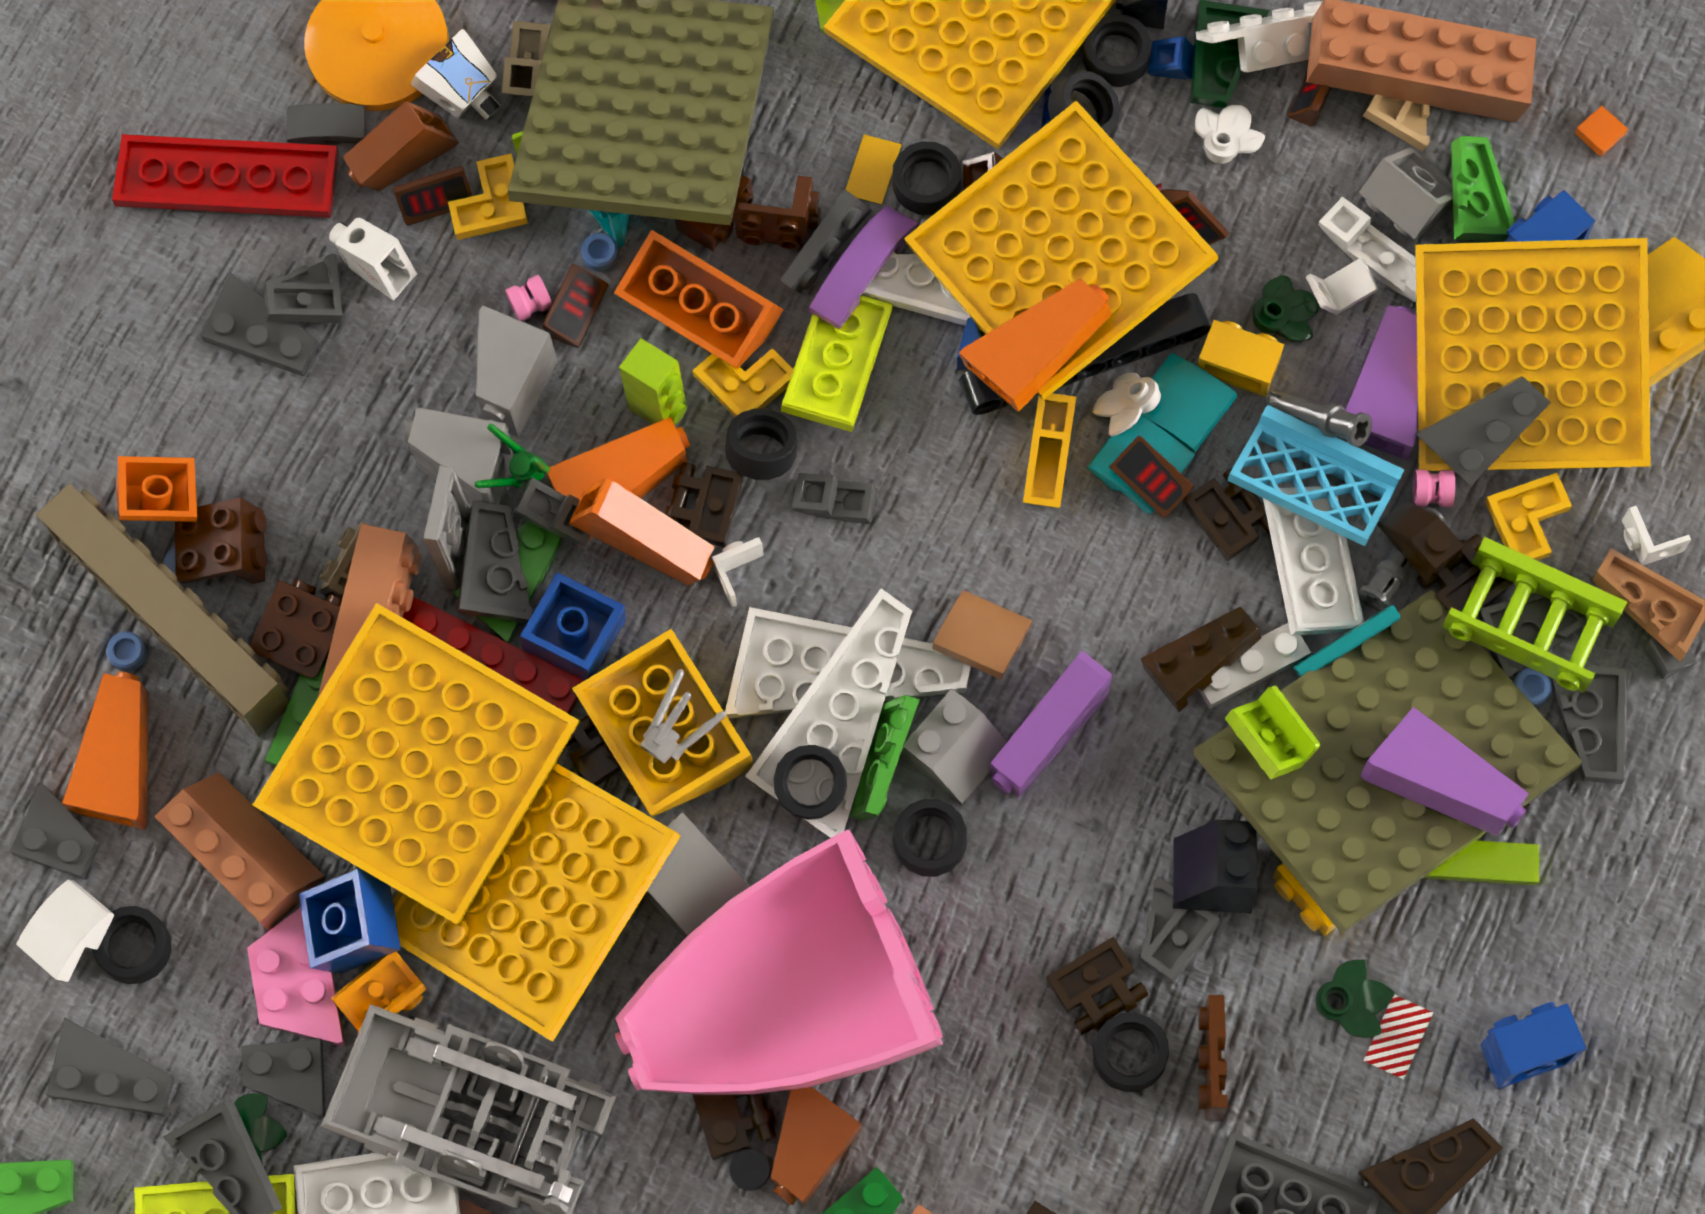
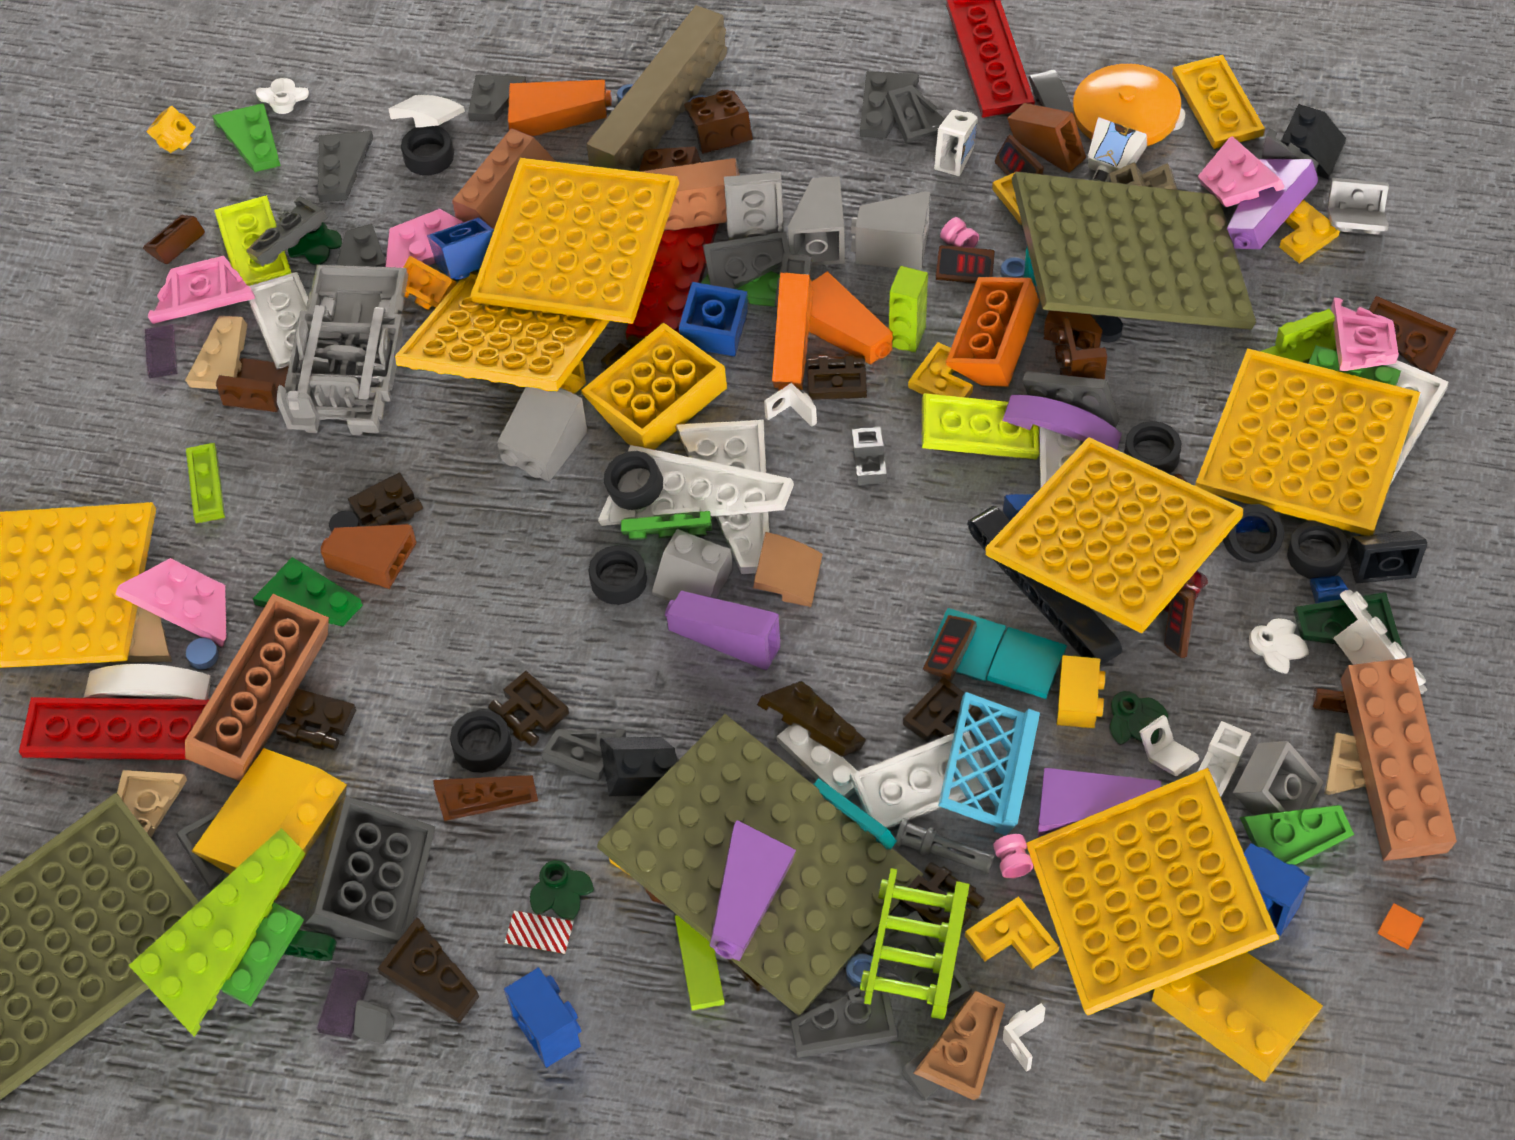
camera: 75 degrees right, 15 degrees down
orange slope [116,456,197,522] -> none
green plant [474,424,550,488] -> none
bright pink panel [615,829,943,1095] -> none
light grey plant [640,669,726,764] -> none
black tyre [725,409,798,480] -> none
yellow sticker [845,134,902,205] -> none
orange slope [959,279,1112,412] -> none
yellow slope [1023,393,1077,508] -> none
white plate [1092,373,1161,437] -> none
lime bracket [1225,685,1320,780] -> none
dark grey pin [1264,388,1372,447] -> none
dark brown slope [1377,501,1464,582] -> none
dark grey wing [1414,376,1551,486] -> none

